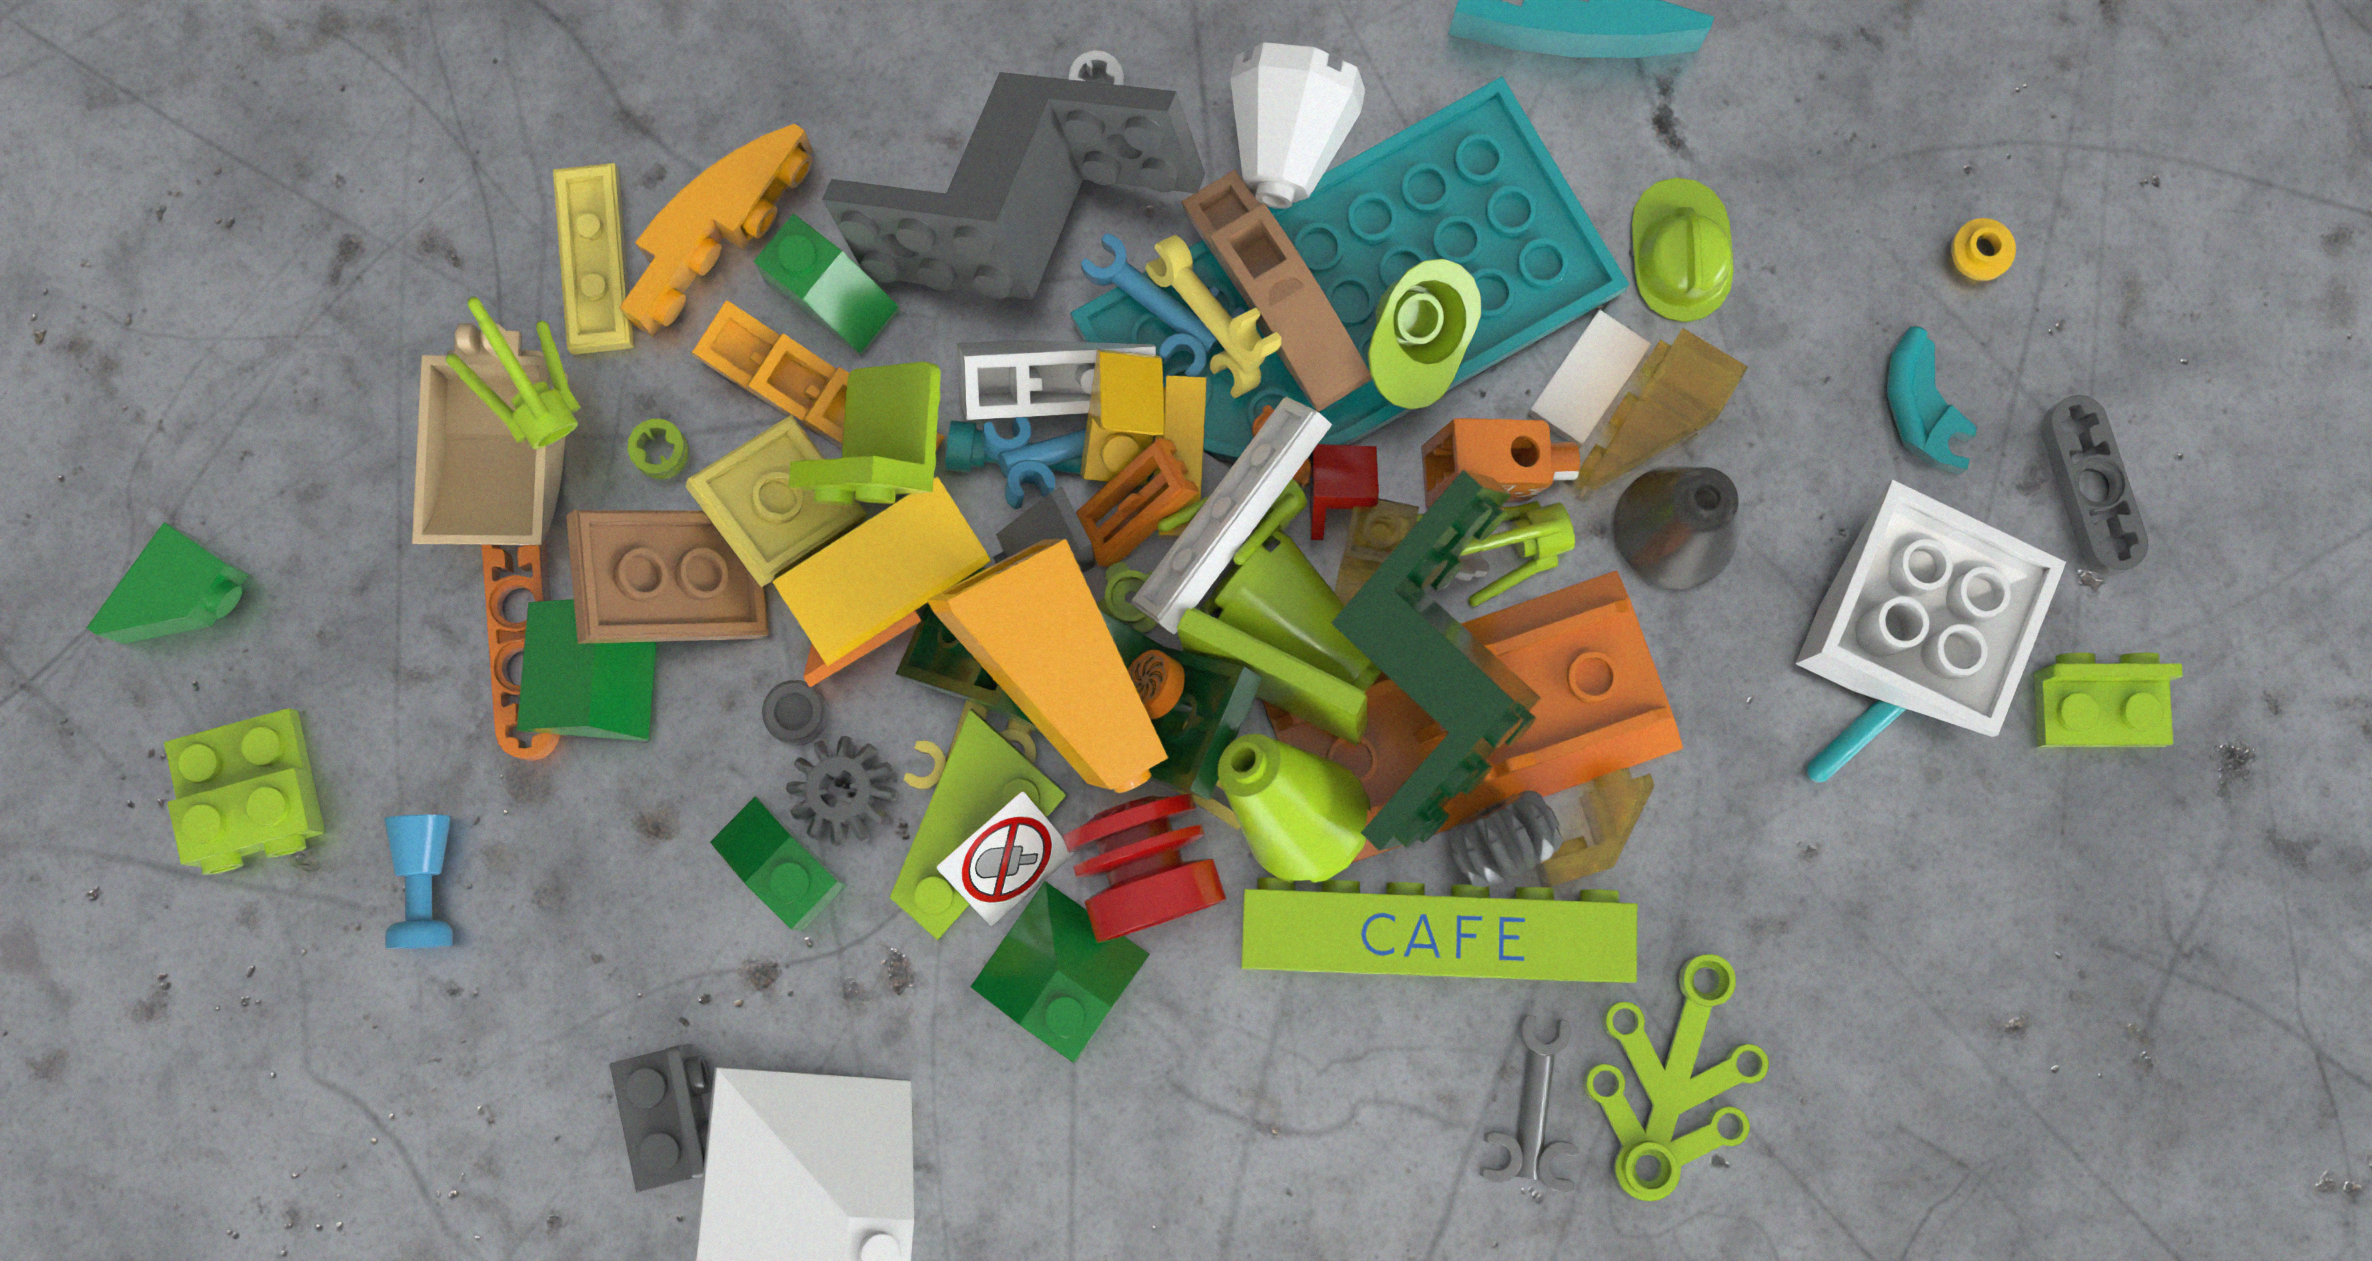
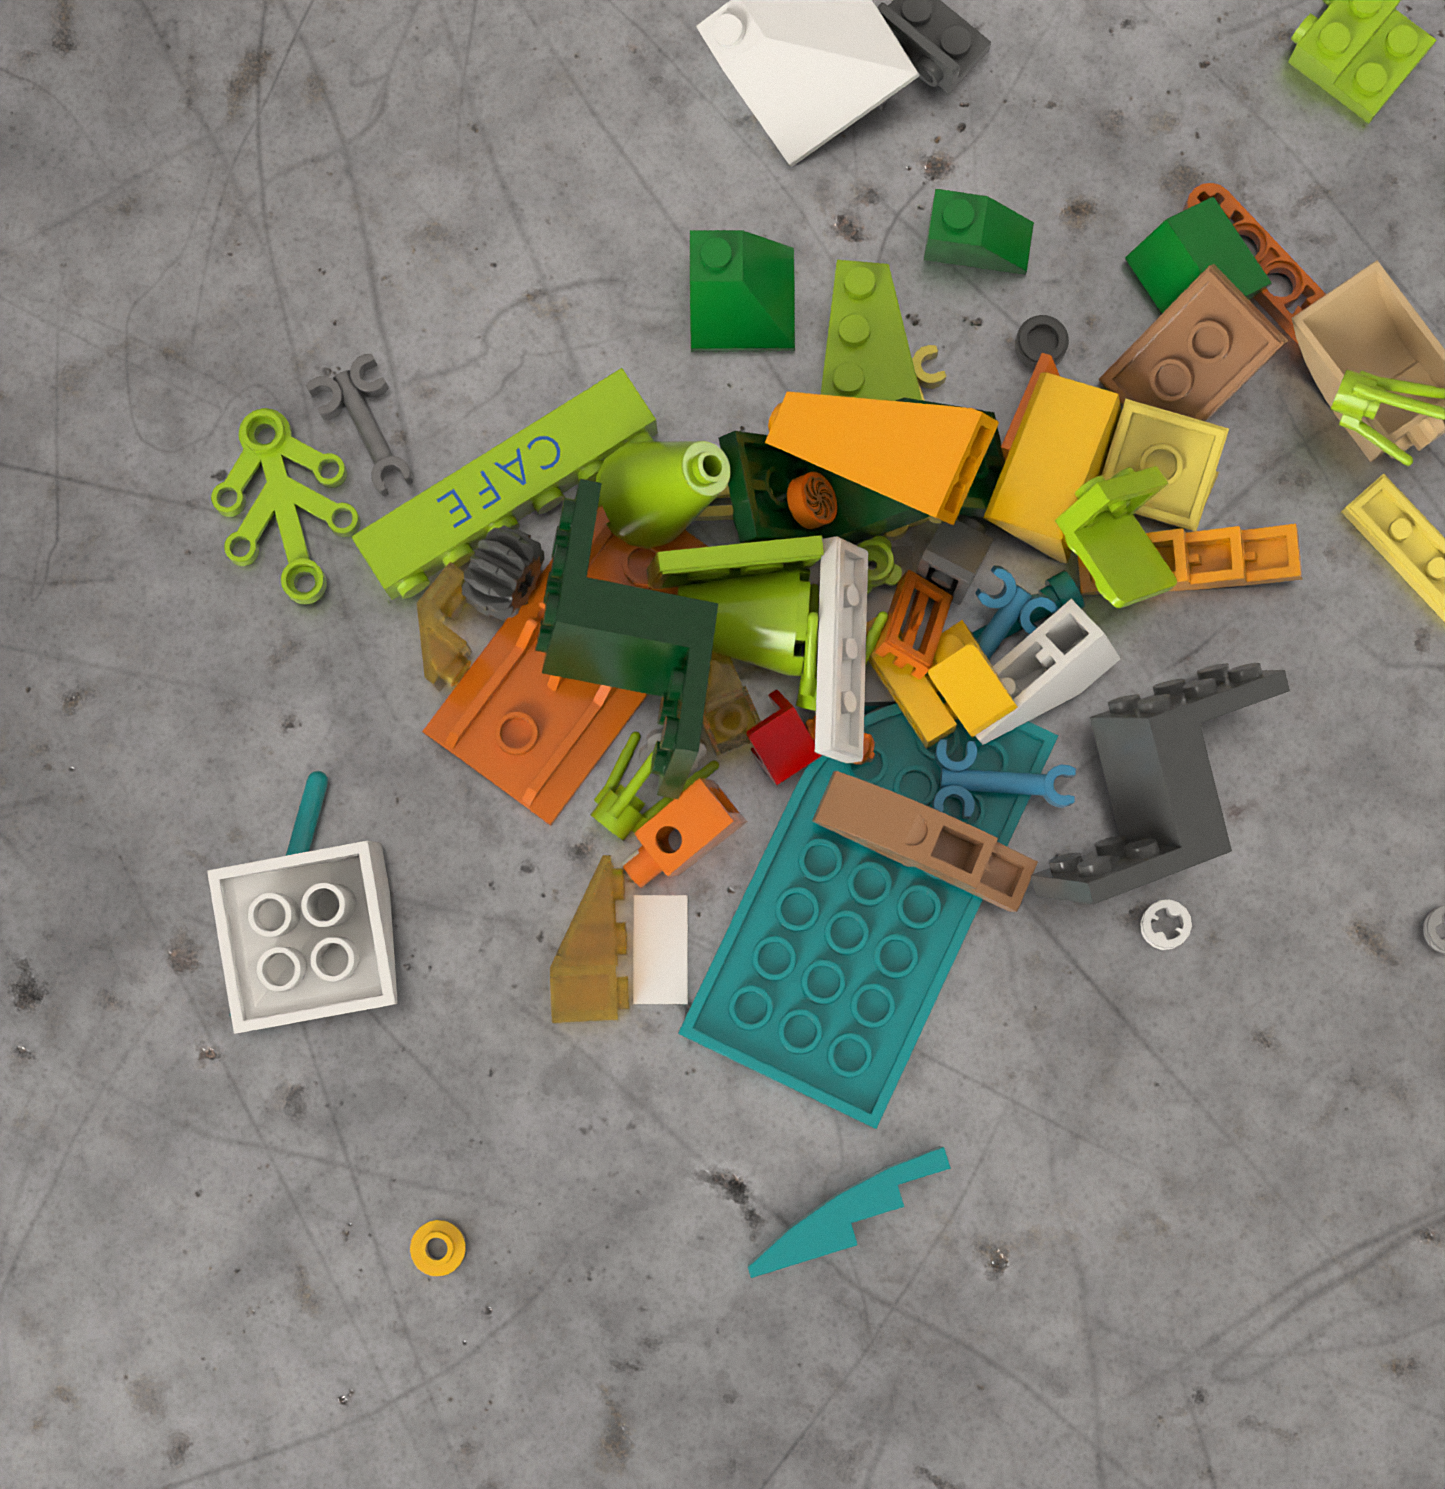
camera: 150 degrees right, 0 degrees up
dark azure piece [384,814,453,949] -> none
light orange slope [619,124,813,337] -> none
lime bush [627,418,690,480] -> none
green slope [753,213,900,357] -> none
dark grey gear [786,736,898,847] -> none
sticker [937,791,1075,926] -> none
red wheel [1063,793,1227,943] -> none
light yellow bar [1145,235,1281,399] -> none
white cone [1230,42,1365,209] -> none
lime piece [1368,259,1481,410] -> none
clear smoke cone [1613,465,1739,590] -> none
lime piece [1631,177,1734,322] -> none
teal piece [1886,326,1977,475] -> none
lime bracket [2034,652,2183,747] -> none
dark grey beam [2041,395,2148,575] -> none

